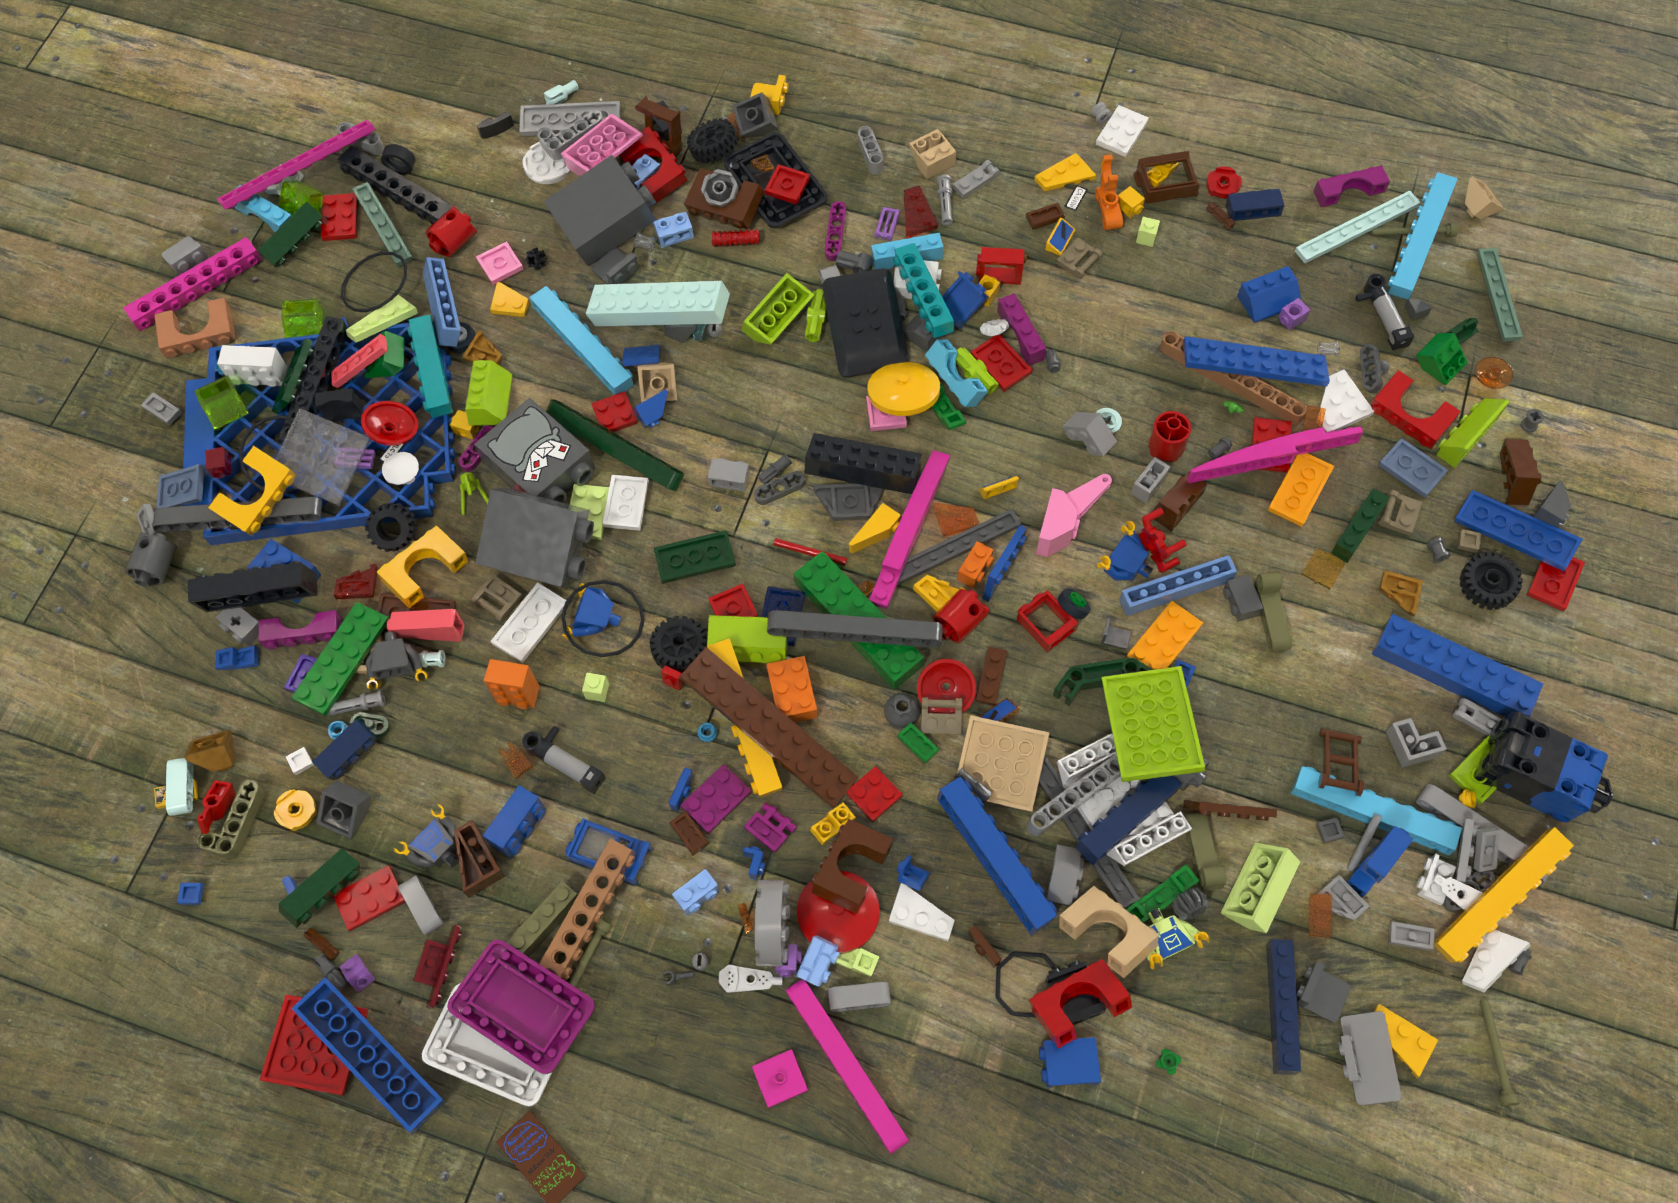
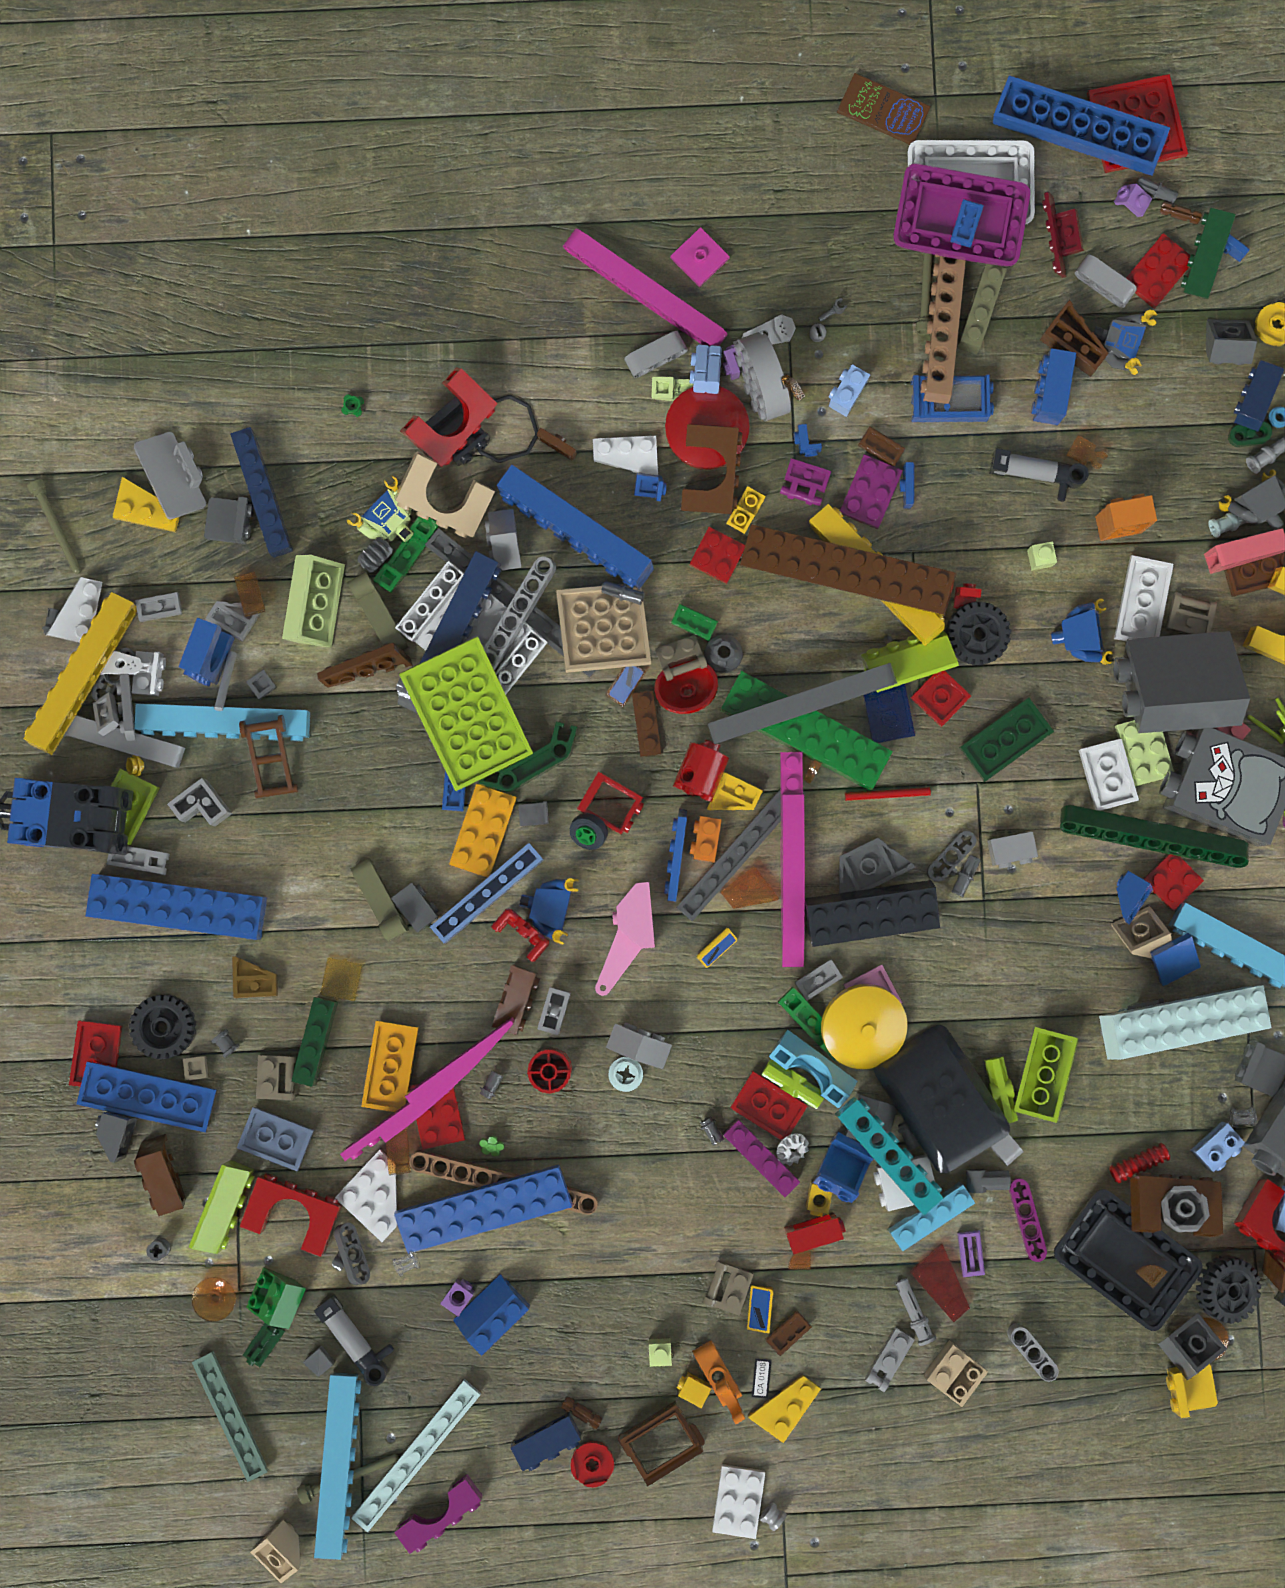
camera: 155 degrees right, 20 degrees up
black piece [561,580,645,657] -> none
dark azure plate [698,723,718,742] -> none
red plate [765,164,810,205] -> none
orange brick [766,656,818,723] -> none
yellow slope [849,503,901,554] -> none
blue panel [1039,1037,1101,1088] -> none
yellow slope [1147,162,1179,187] -> none
none -> light grey plate [795,959,843,1001]
none -> blue plate [950,199,984,248]

